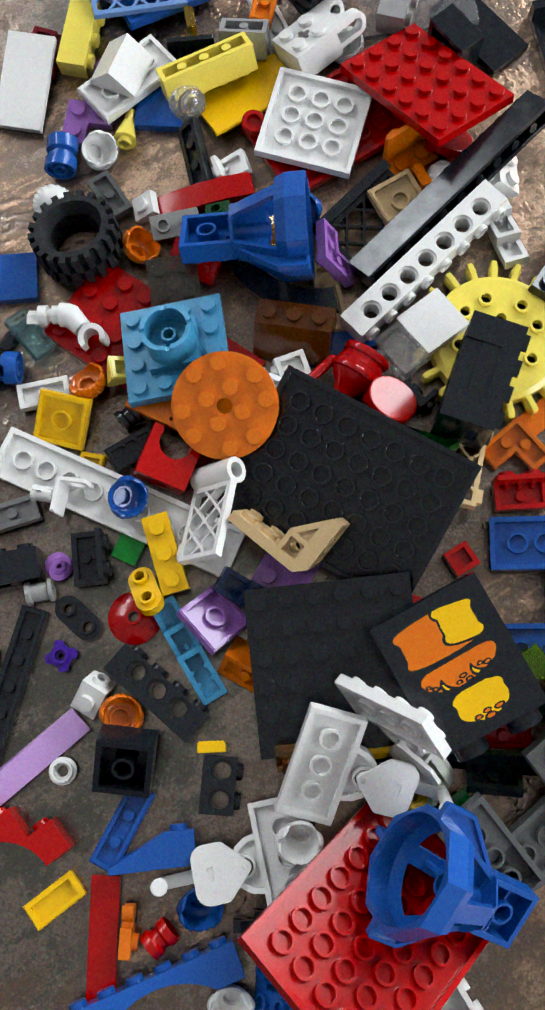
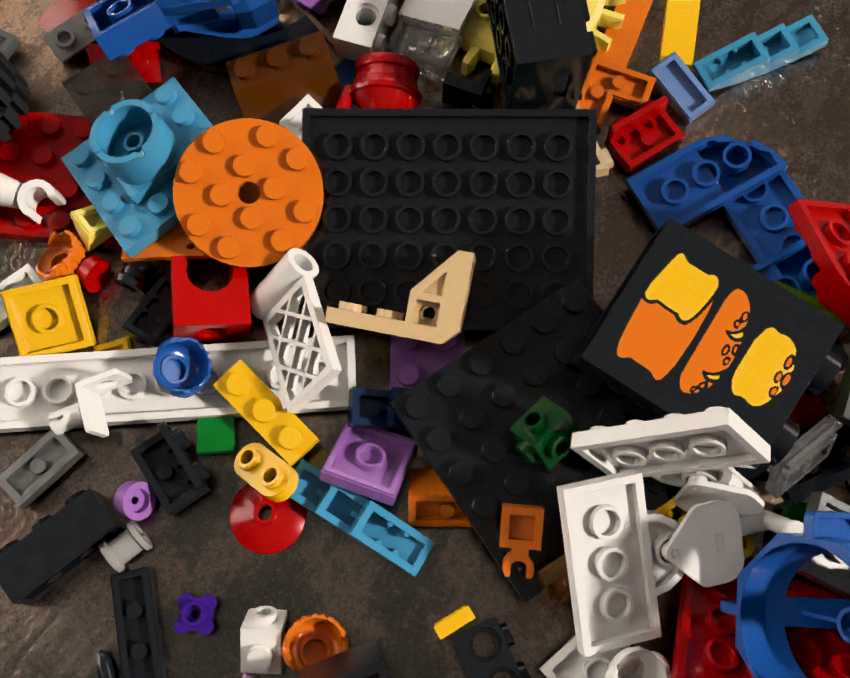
camera: 30 degrees left, 5 degrees down
black plate [55,595,103,641] -> none
black brick [103,643,210,743] -> none
orange hair [122,225,161,264] -> none
white plate [132,189,160,225] -> none
tile [363,376,417,424] -> none
red plate [442,540,481,578] -> none
none -> red tile [76,255,112,293]
none -> orange plate [499,503,545,579]
none -> dark green brick [509,396,581,471]
none -> clear plate [764,414,843,498]

